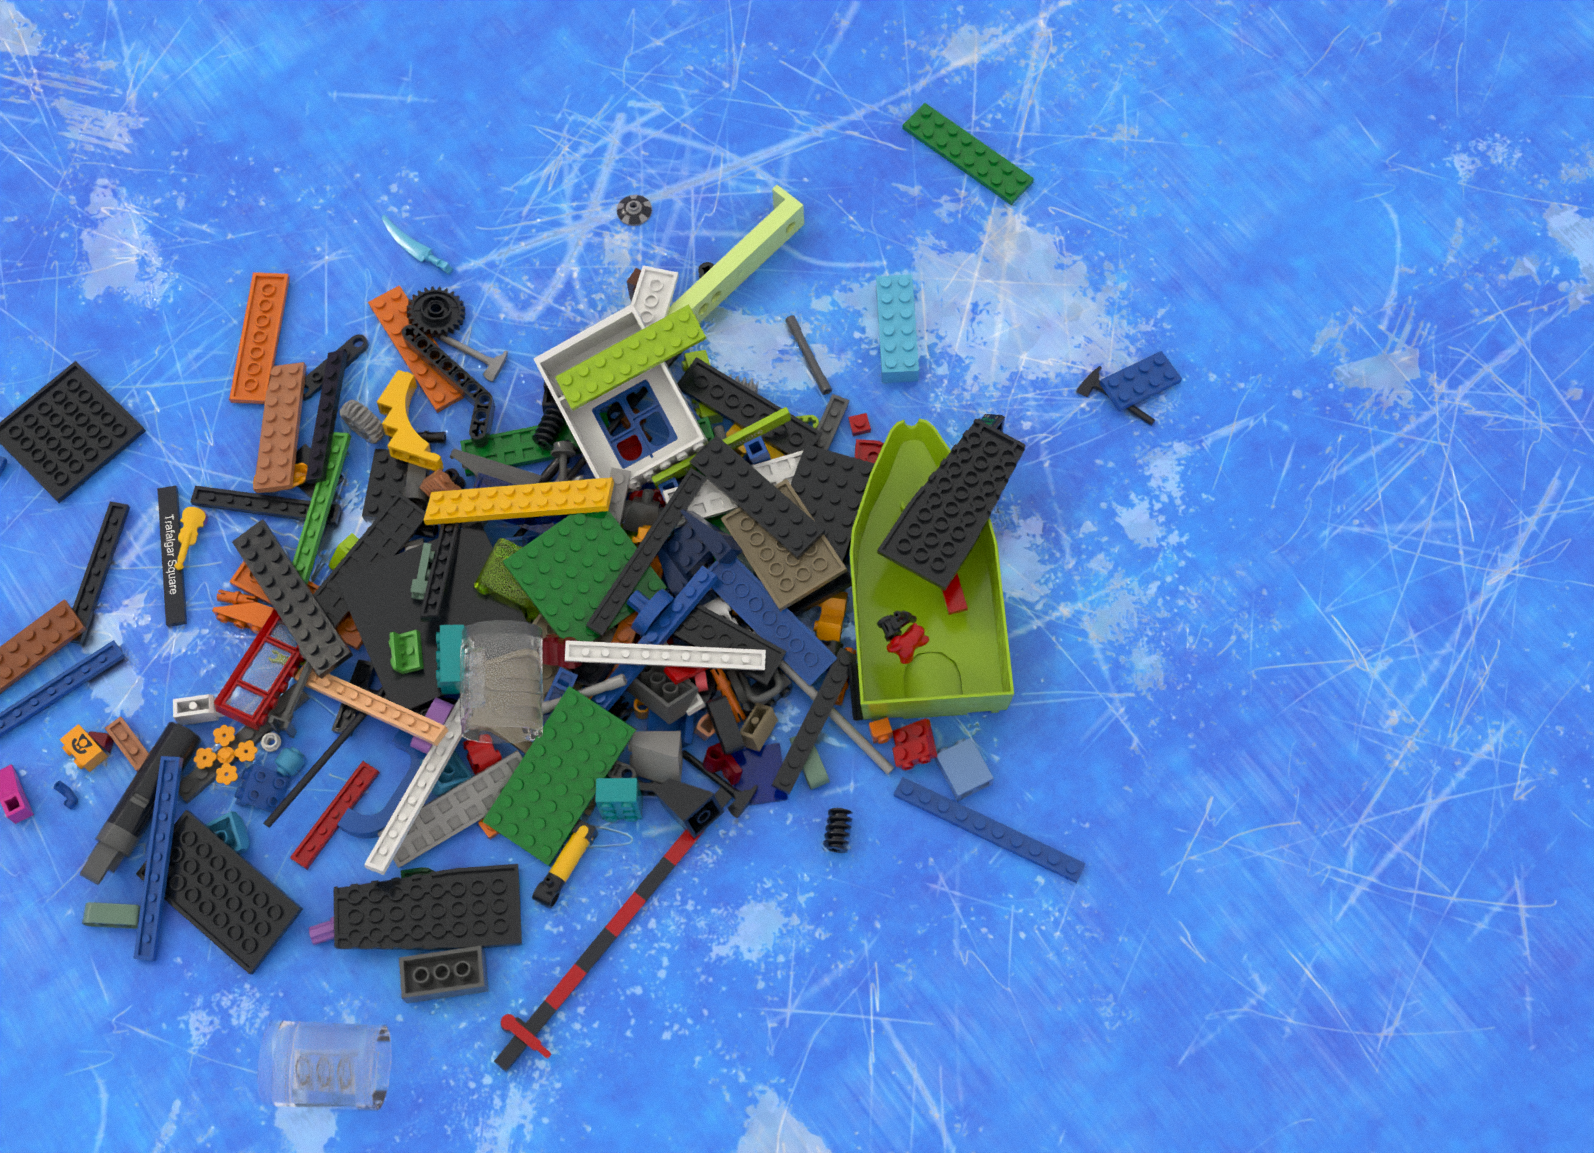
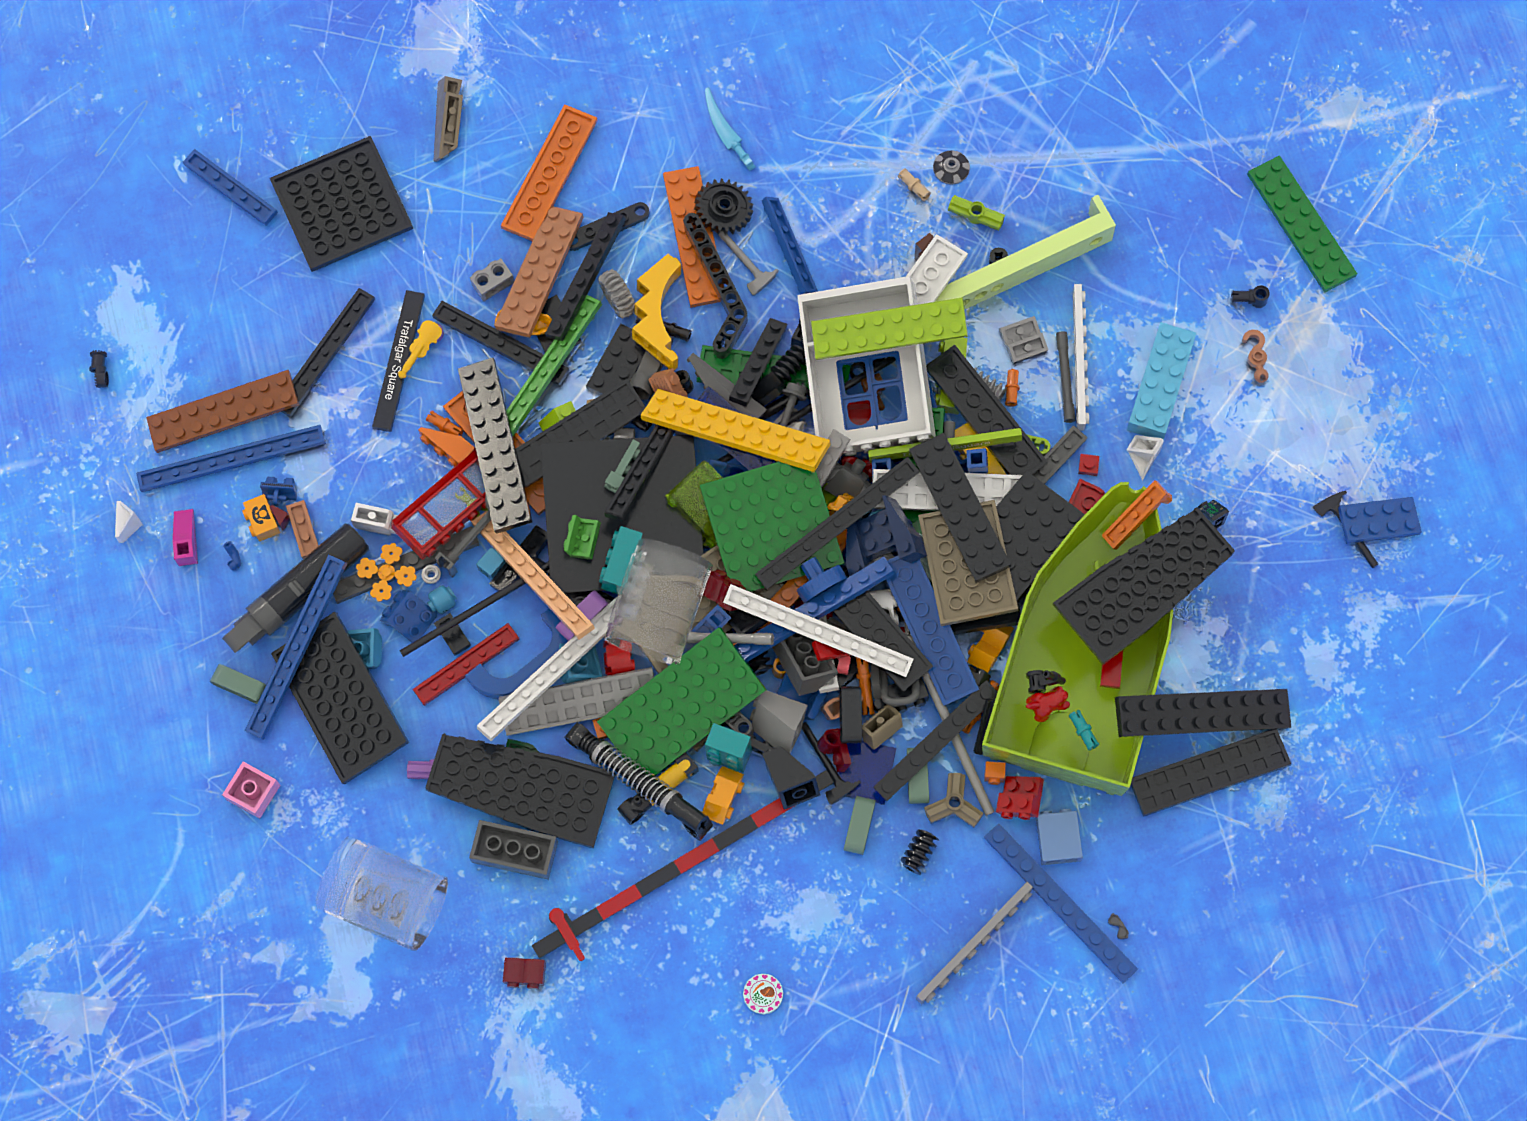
camera: 20 degrees right, 5 degrees up
none -> bright pink brick [222,762,280,819]
none -> blue hips [260,477,297,506]
none -> dark tan wedge [434,76,463,162]
none -> black plate [434,613,471,656]
none -> light grey brick [470,258,514,302]
none -> dark azure brick [476,547,506,580]
none -> dark red brick [502,958,546,989]
none -> black piece [564,722,713,841]
none -> light orange brick [702,766,745,825]
none -> black plate [729,318,787,407]
none -> tile [743,974,783,1015]
none -> black panel [751,370,786,407]
none -> blue plate [761,197,818,294]
none -> sand green beam [844,796,876,855]
none -> tan pin [898,168,931,201]
none -> light grey plate [916,882,1033,1005]
none -> dark tan piece [924,773,984,828]
none -> lime piece [948,195,1005,231]
none -> light grey slope [999,316,1048,363]
none -> orange axle [1005,369,1020,407]
none -> teal pin [1069,710,1099,751]
none -> white plate [1073,284,1089,431]
none -> orange piece [1102,480,1172,550]
none -> dark grey piece [1108,913,1129,939]
none -> black plate [1115,689,1291,737]
none -> white slope [1127,435,1164,481]
none -> black plate [1131,729,1291,817]
none -> black pin [1231,285,1270,308]
none -> nougat piece [1242,329,1269,383]

